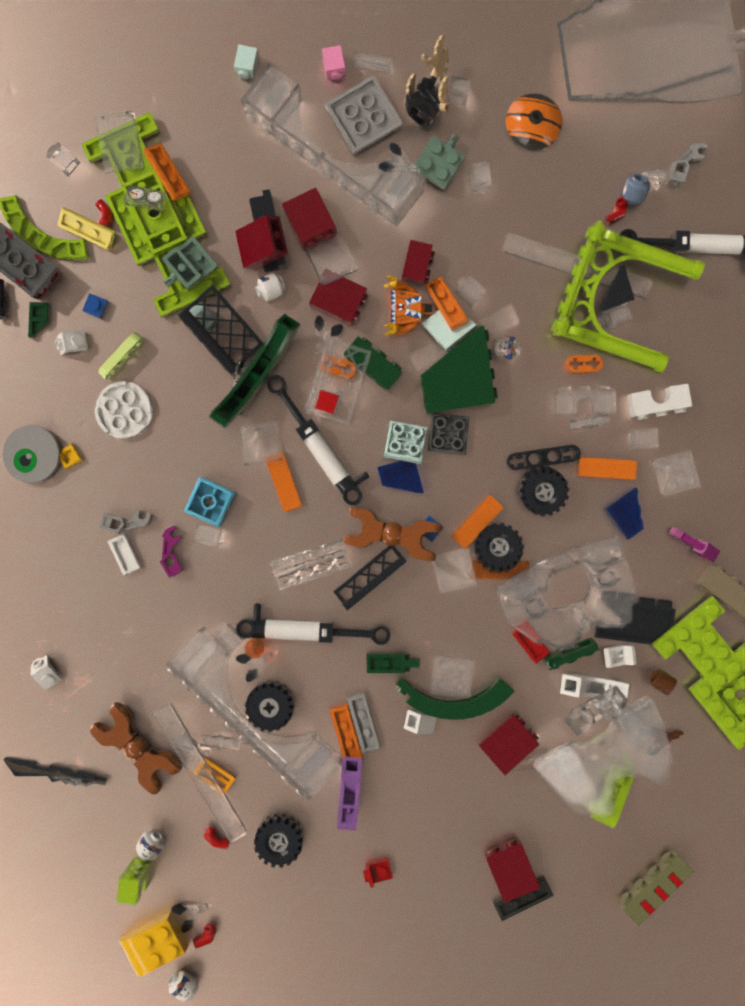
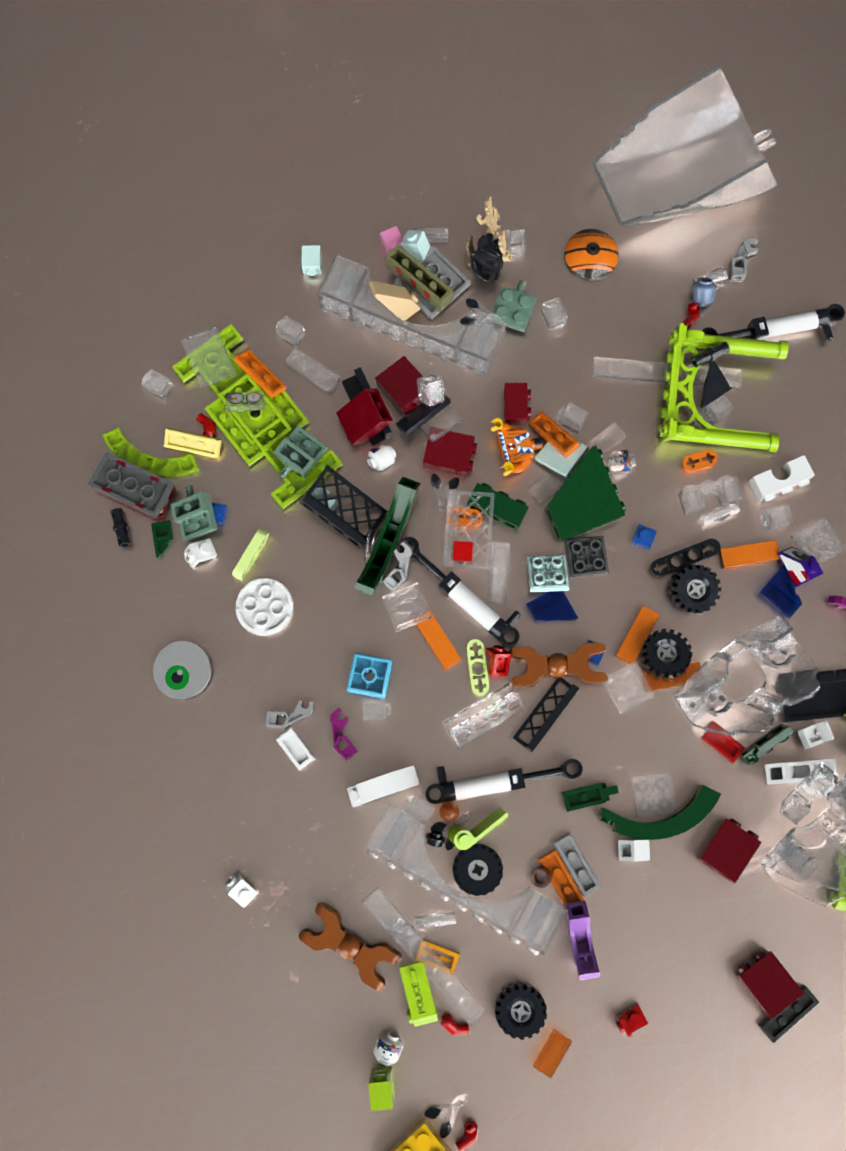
camera: 10 degrees left, 10 degrees down
black sword [4,757,107,787] -> none
yellow tile [60,443,83,470] -> none
none -> sand green plate [170,485,218,541]
none -> clear brick [275,315,306,348]
none -> clear tile [285,347,340,394]
none -> white arch [347,765,420,807]
none -> tan slope [368,281,421,322]
none -> light grey piece [383,540,413,592]
none -> olive brick [385,244,453,312]
none -> black tile [396,390,451,436]
none -> lime door [399,961,438,1027]
none -> light aqua brick [401,230,431,260]
none -> clear brick [417,374,445,406]
none -> black plate [426,830,446,847]
none -> lime door [448,807,509,850]
none -> yellowish green beam [467,639,489,696]
none -> red bracket [485,645,512,676]
none -> clear slope [487,542,510,604]
none -> reddish brown tile [531,866,552,888]
none -> clear orange tile [533,1029,572,1079]
none -> blue plate [632,524,657,549]
none -> black pin [690,341,730,367]
none -> slope [777,547,824,587]

